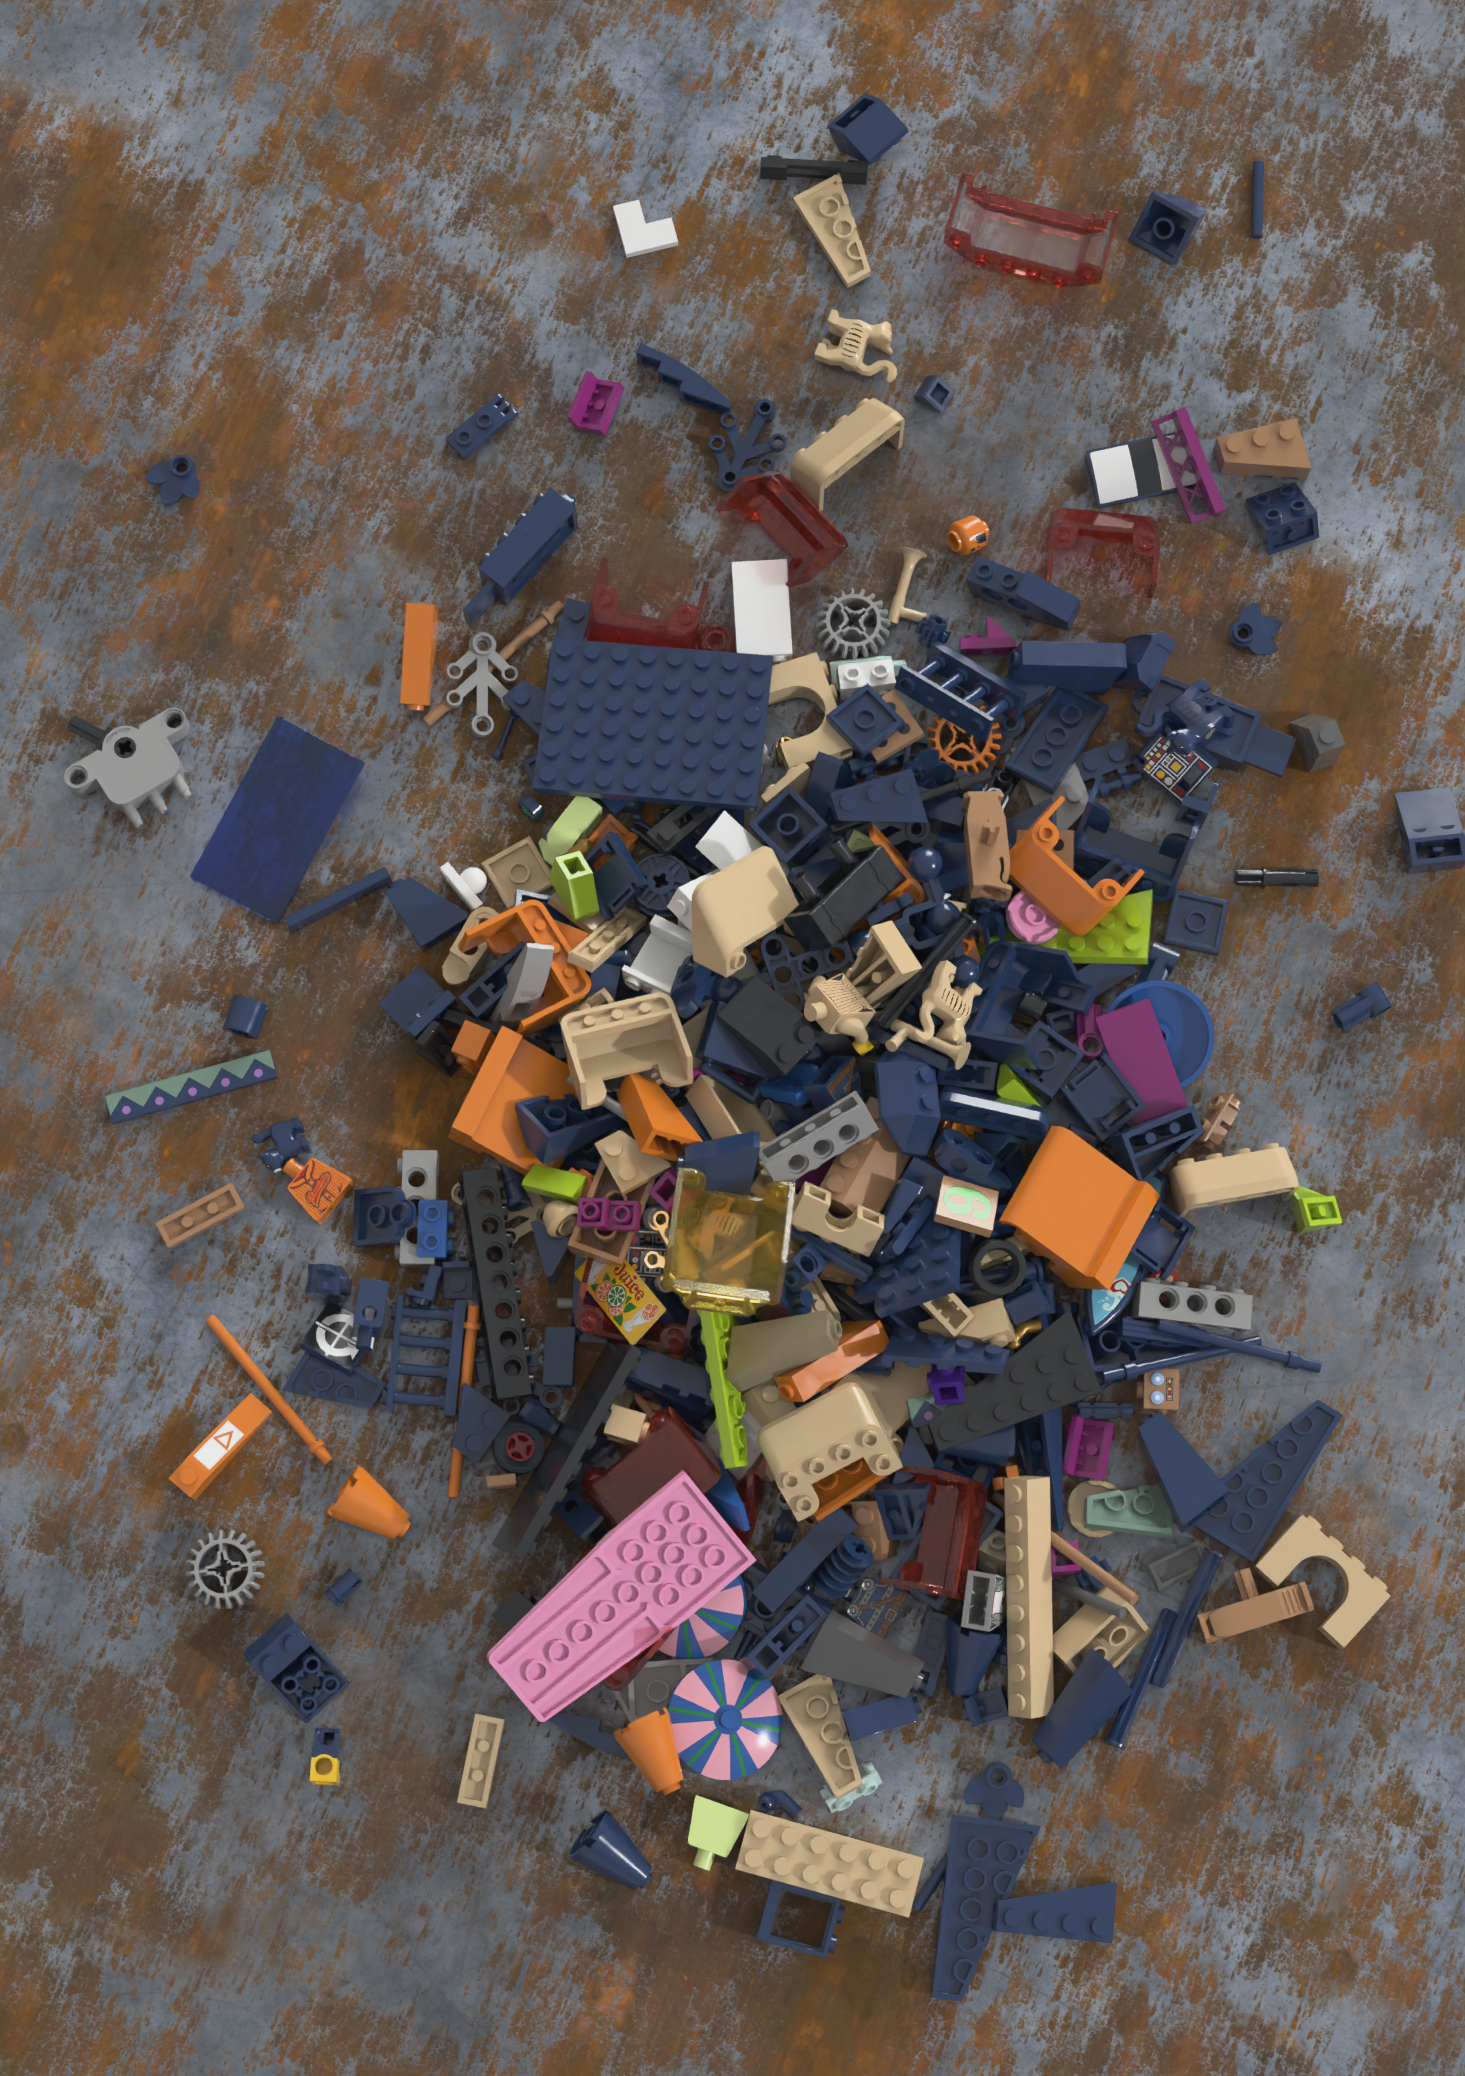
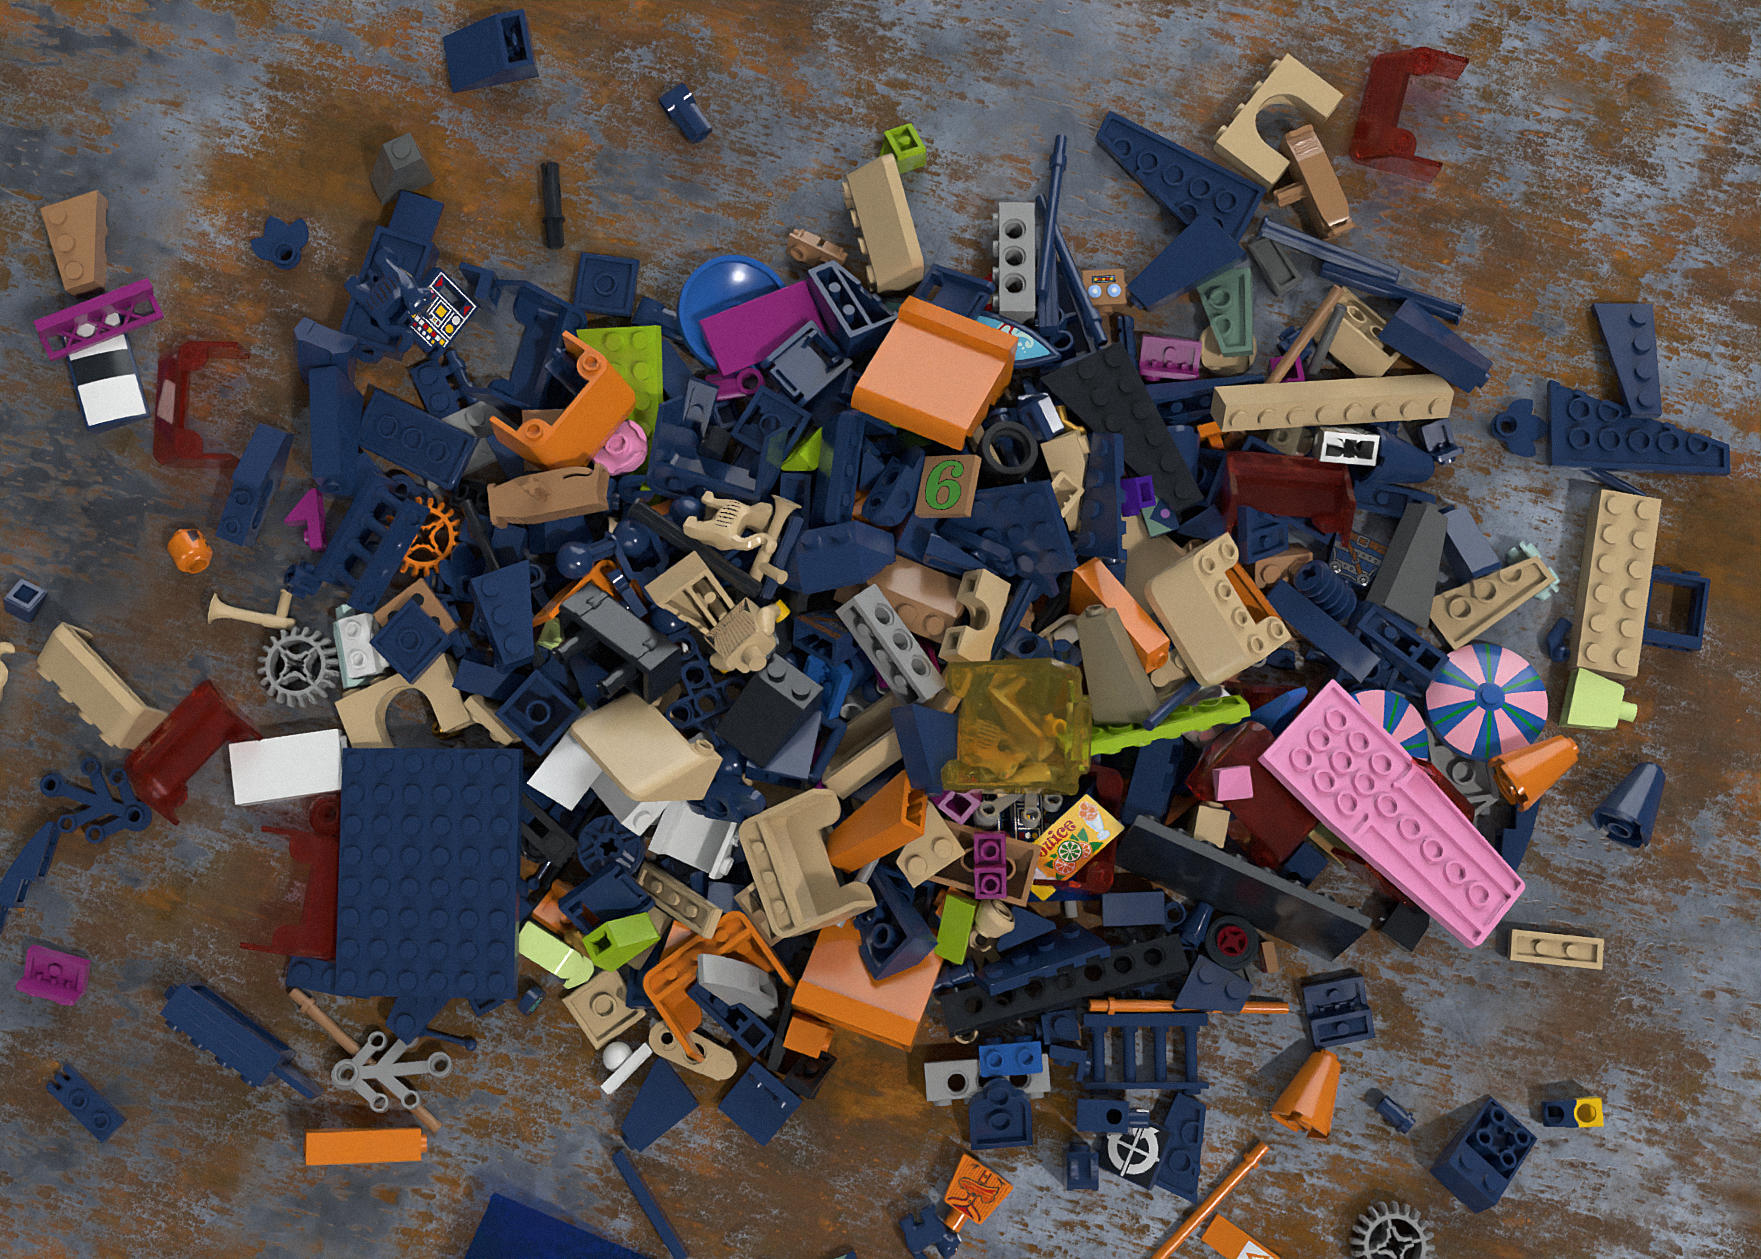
camera: 95 degrees left, 5 degrees up
dark blue bracket [1245,482,1319,555] -> none
none -> dark blue wing [973,921,1111,996]
none -> dark blue bar [1143,676,1200,731]
none -> bright pink slope [1212,765,1253,801]
none -> dark blue slope [1301,973,1375,1050]
none -> clear red windscreen [1349,46,1470,183]

